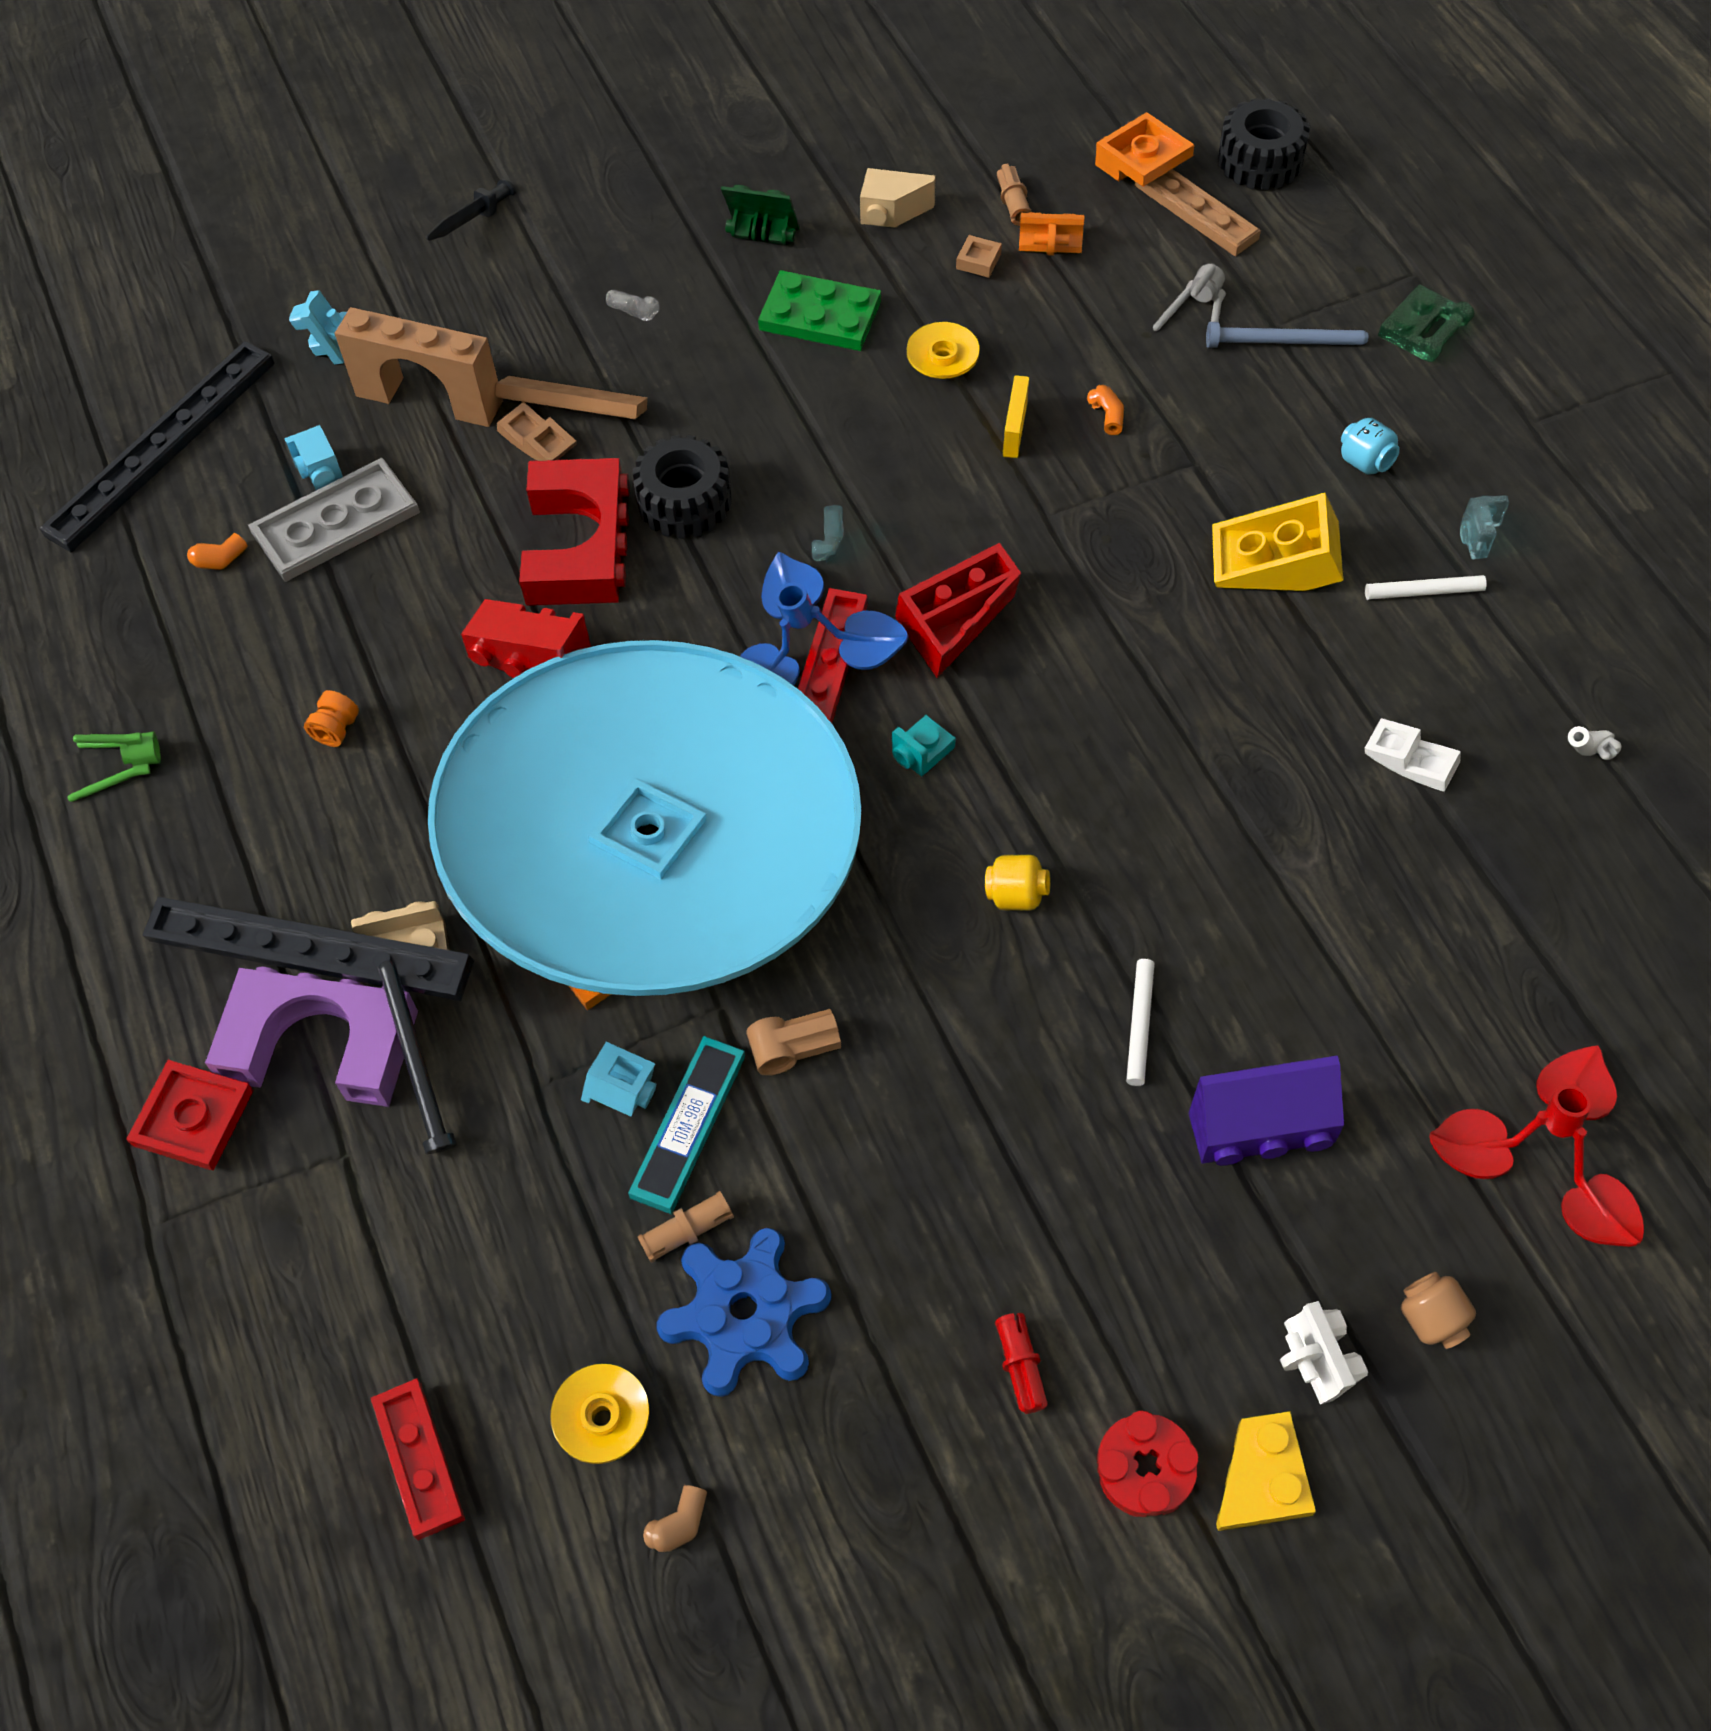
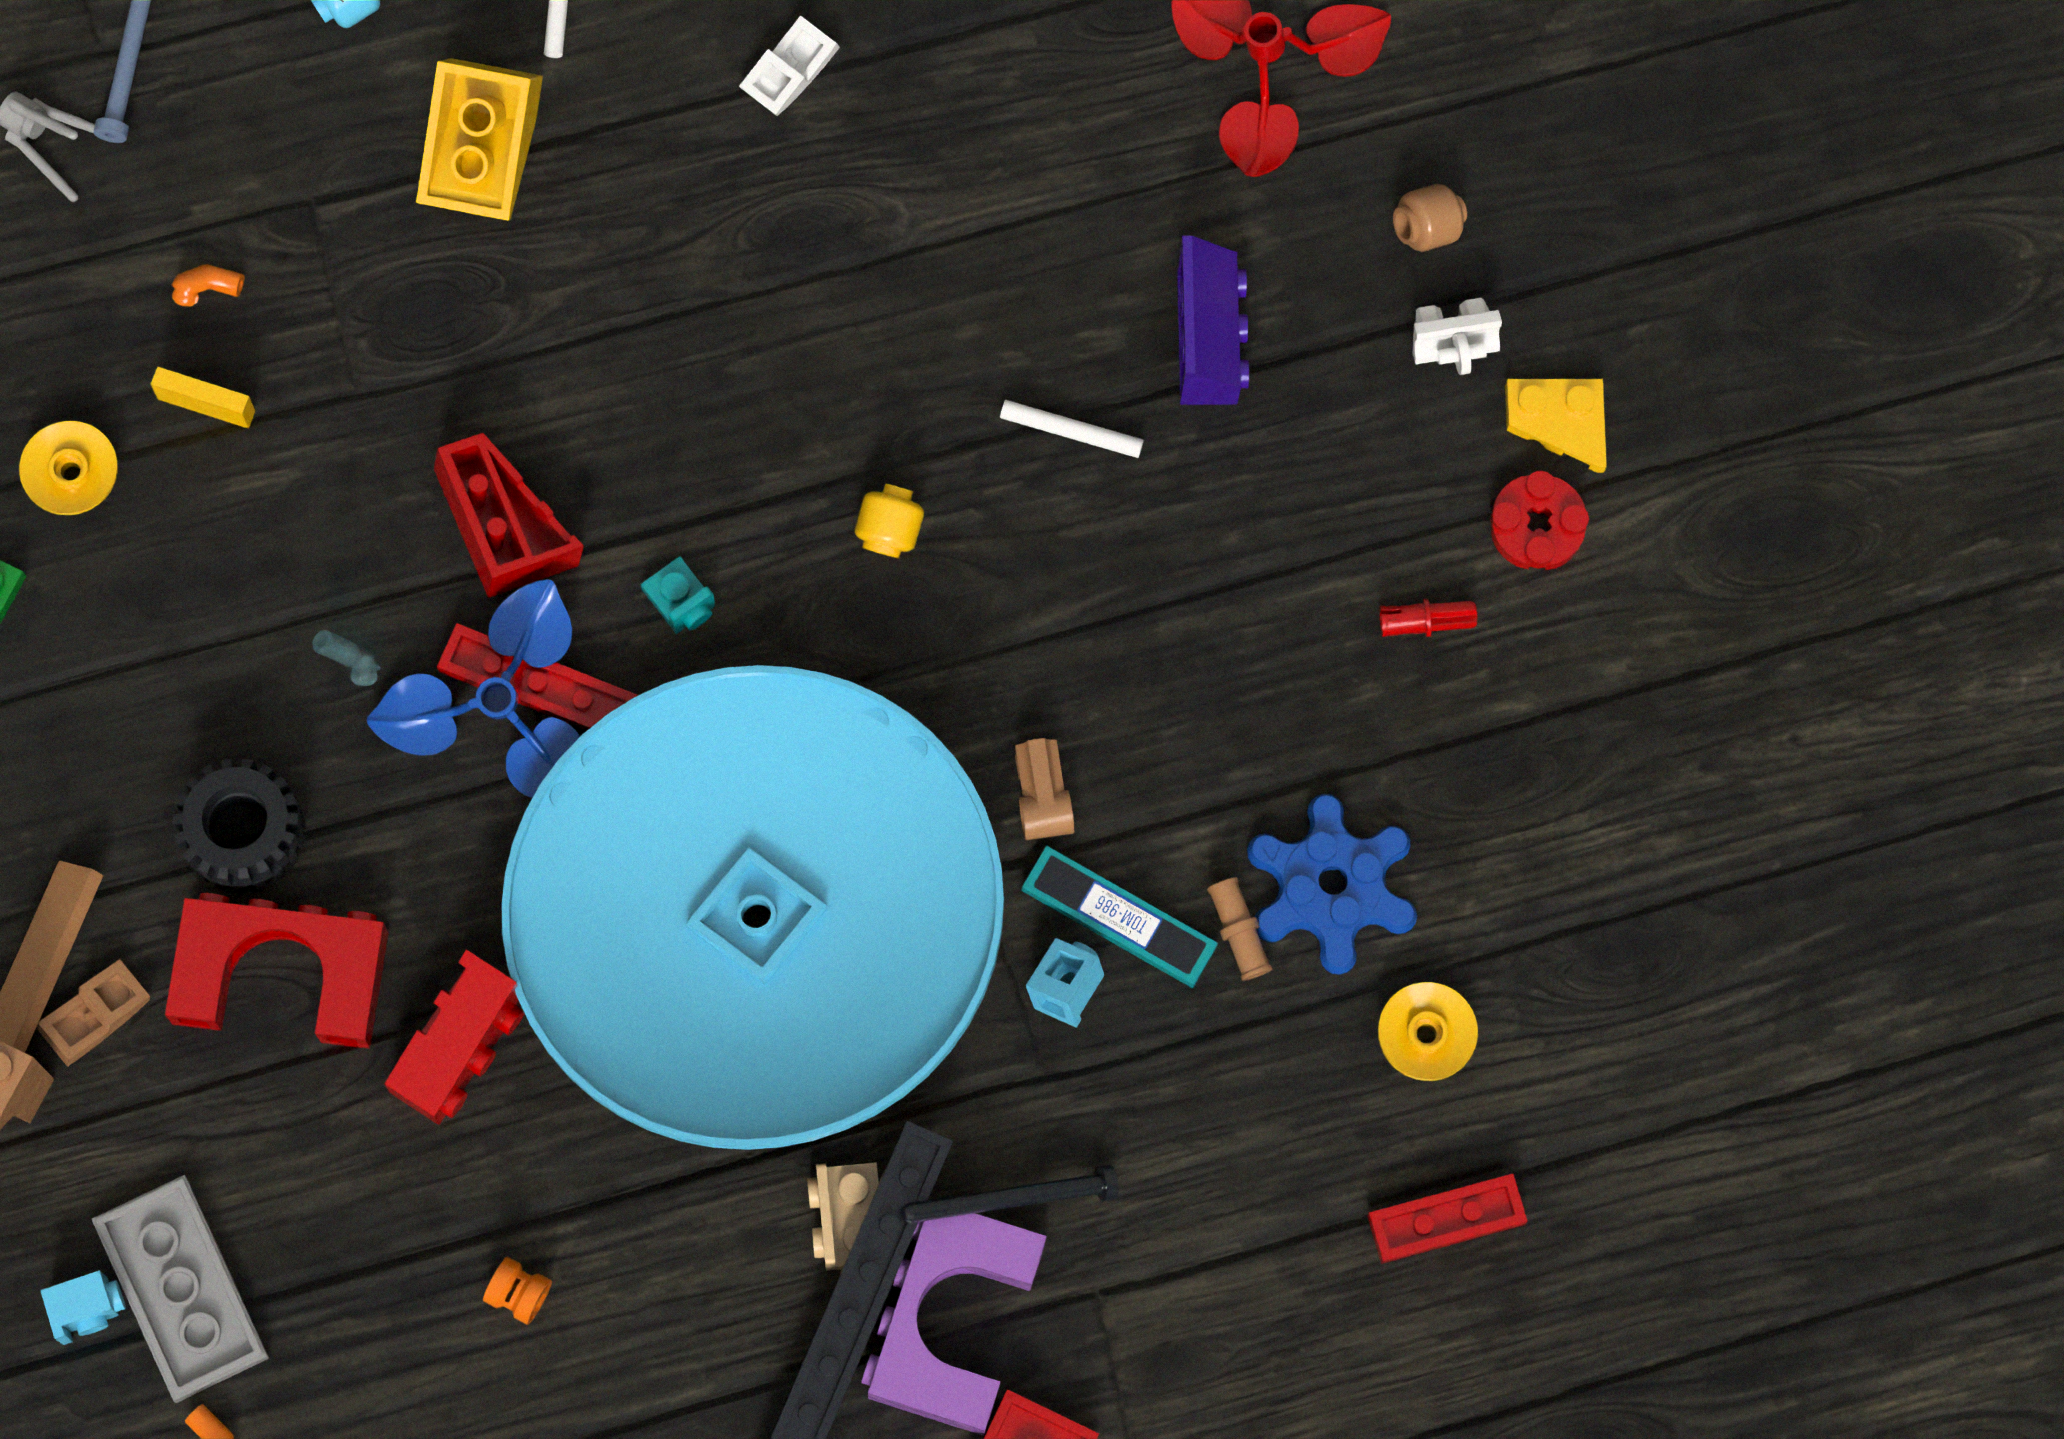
camera: 90 degrees left, 15 degrees up
medium nougat arm [643,1486,707,1552] -> none

